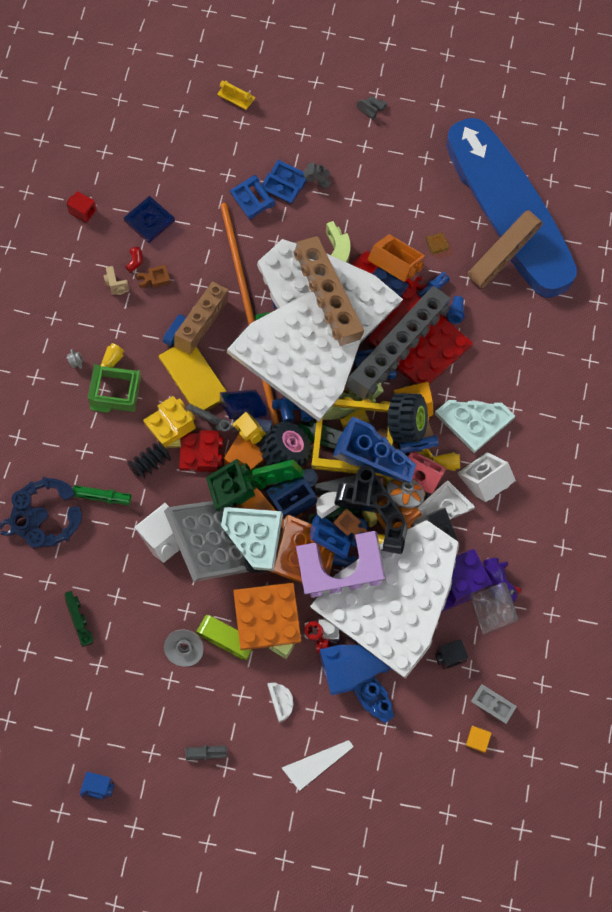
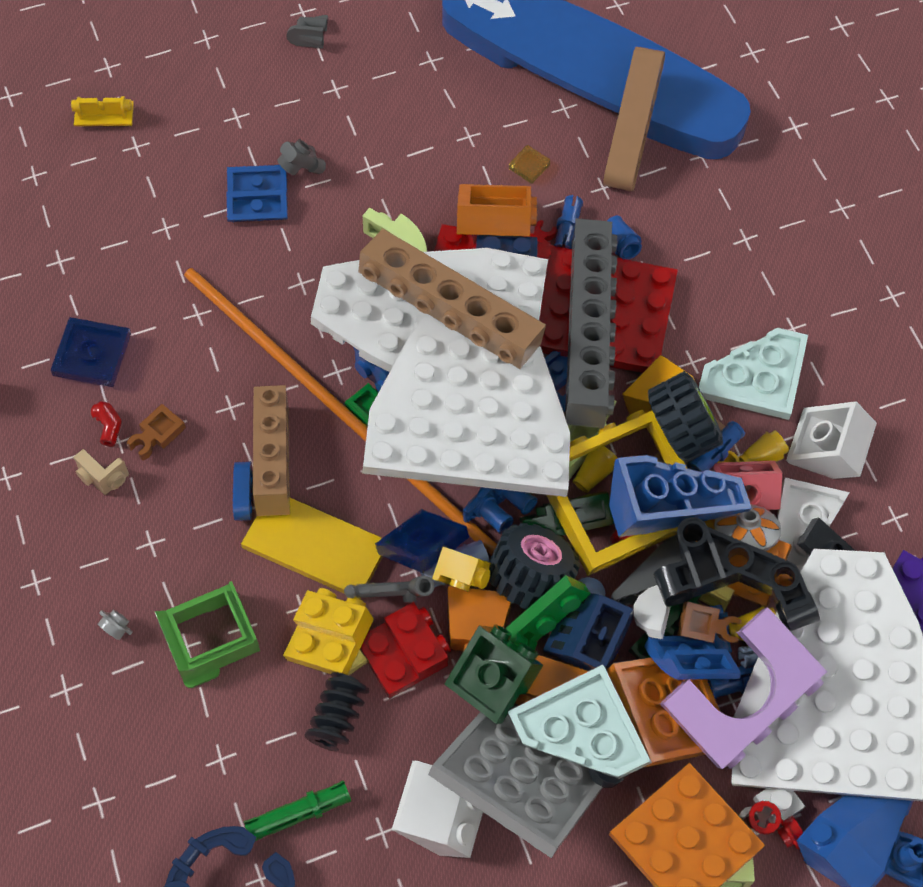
camera: 30 degrees left, 5 degrees down
yellow cone [100,343,124,368] -> none
blue plate [230,175,276,220] -> none

